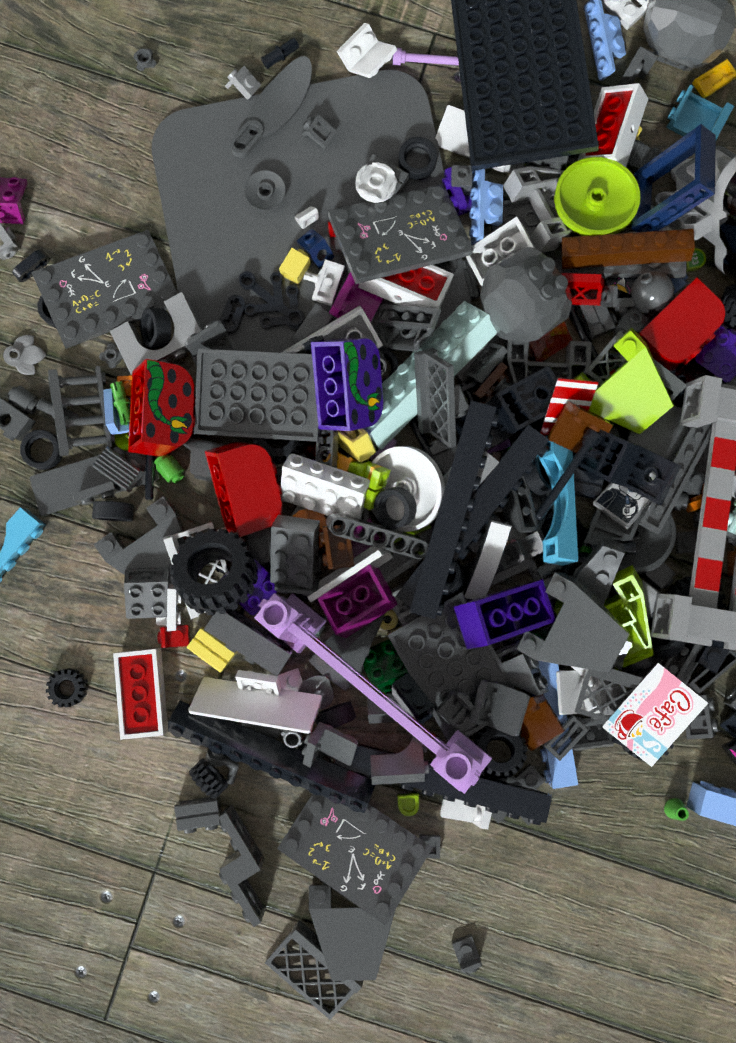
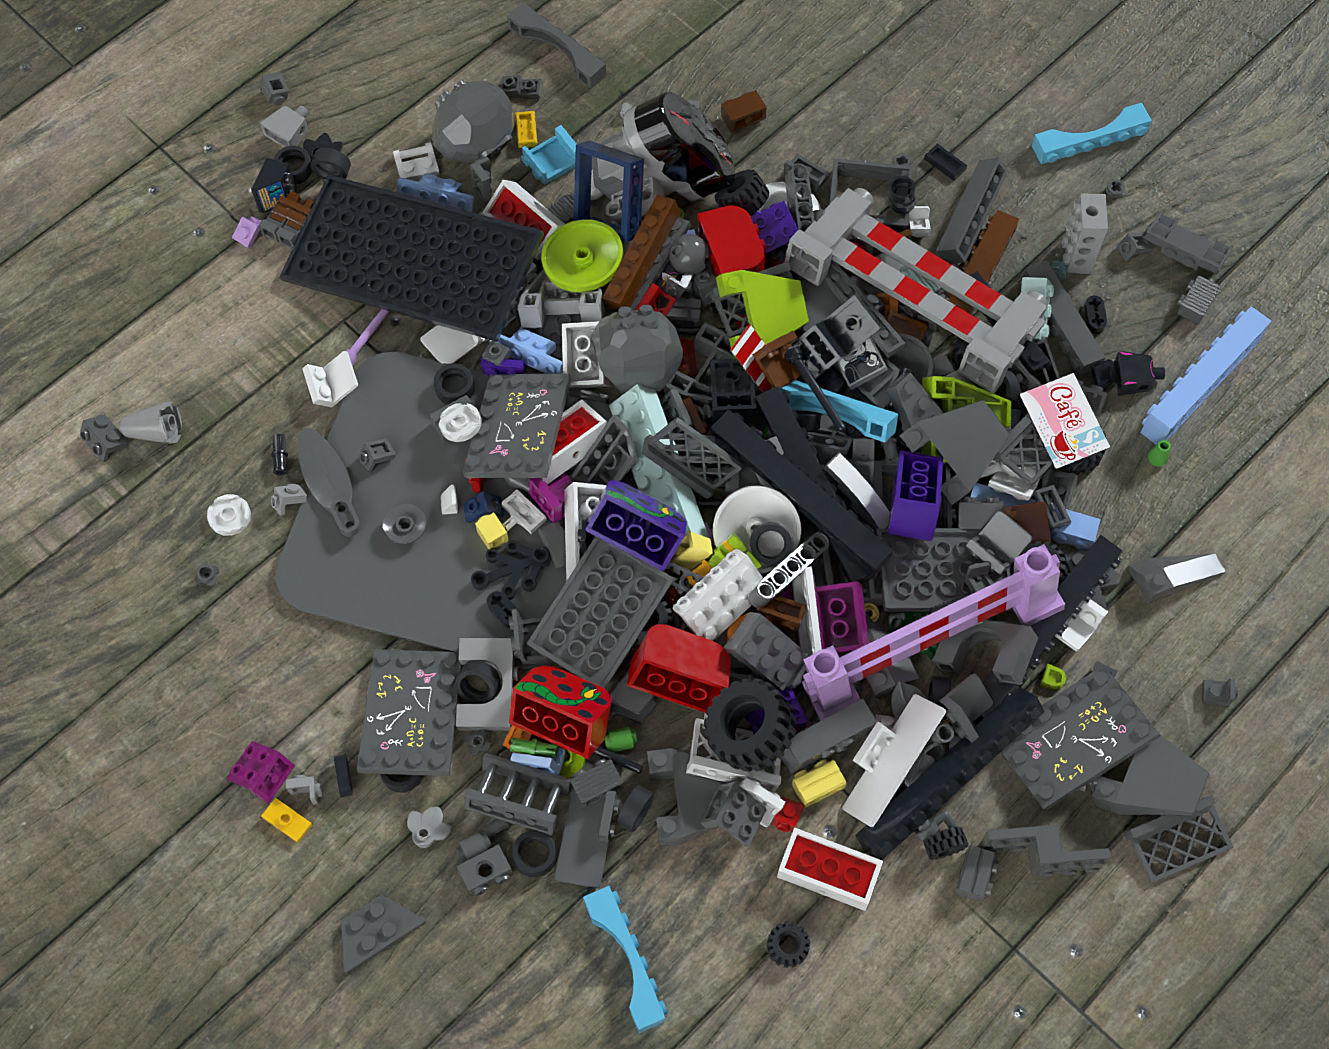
camera: 65 degrees left, 20 degrees down
none -> white tile [207,494,251,536]
none -> reddish brown tile [886,310,928,342]
none -> dark grey wedge [1127,553,1226,604]

